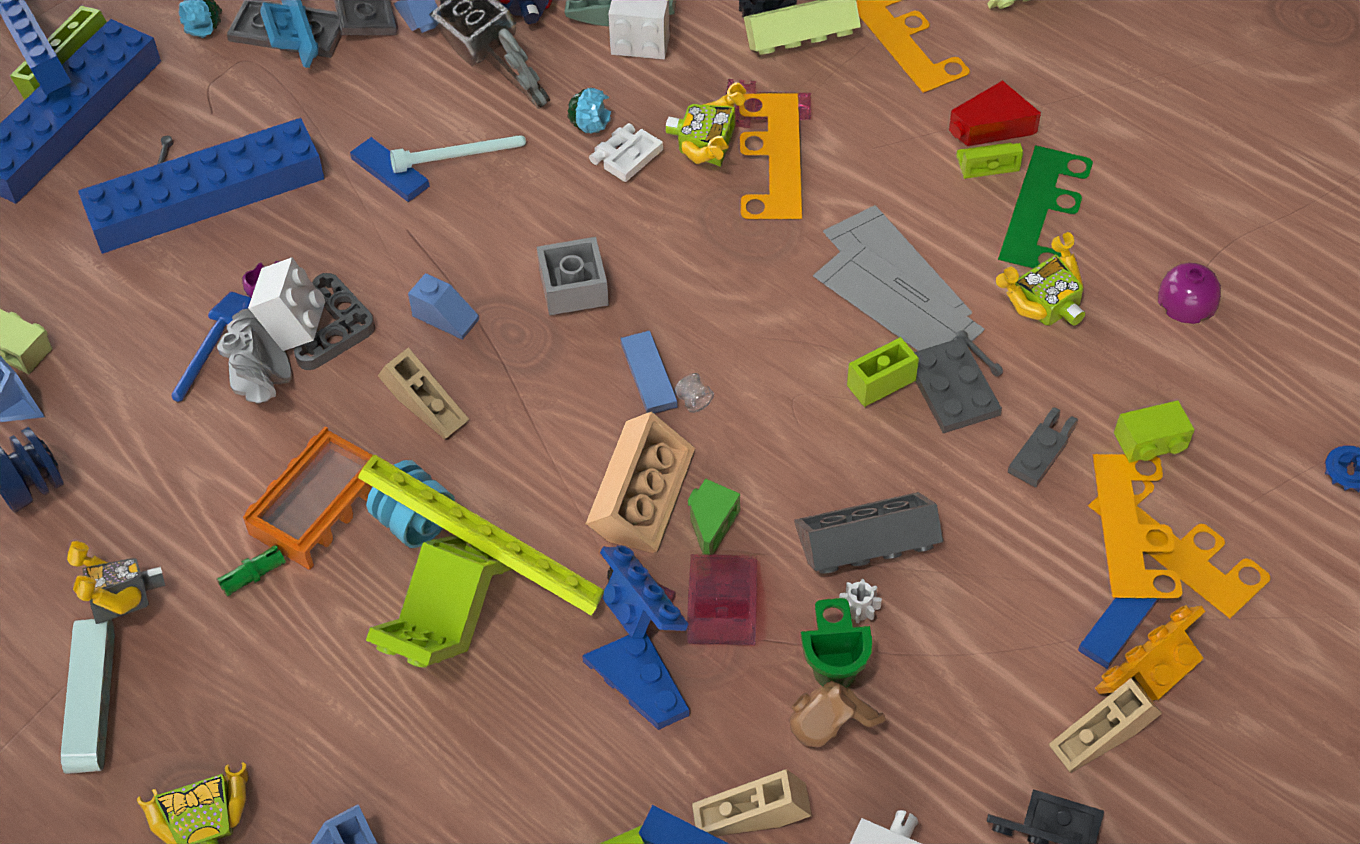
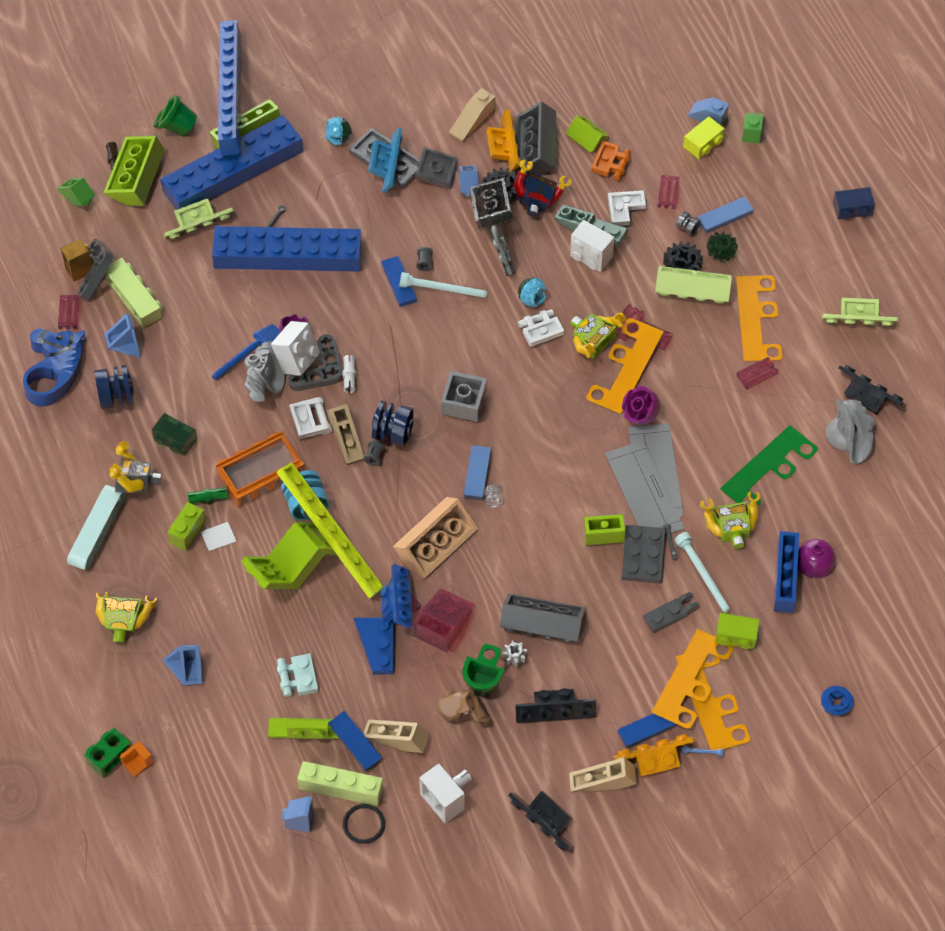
camera: 25 degrees right, 5 degrees up
medium blue slope [408,273,479,340] -> none
bright green slope [688,478,740,560] -> none
red slope [949,80,1041,147] -> none
lime panel [956,143,1023,179] -> none
none -> clear green brick [151,413,198,456]
none -> yellowish green bracket [164,198,234,240]
none -> lime brick [167,502,206,551]
none -> white sticker [201,522,236,551]
none -> light aqua plate [277,653,318,697]
none -> white plate [289,397,332,440]
none -> white pin [342,355,357,393]
none -> dark grey bush [363,440,385,466]
none -> dark blue wheel [371,400,414,447]
none -> dark grey bush [416,247,433,271]
none -> black bracket [515,688,597,723]
none -> magenta cylinder [622,386,661,425]
none -> light aqua piece [675,532,730,613]
none -> medium blue hinge [682,745,724,757]
none -> clear pink tile [736,357,779,390]
none -> blue brick [773,531,799,613]
none -> light grey piece [825,399,875,465]
none -> black bracket [838,365,906,413]

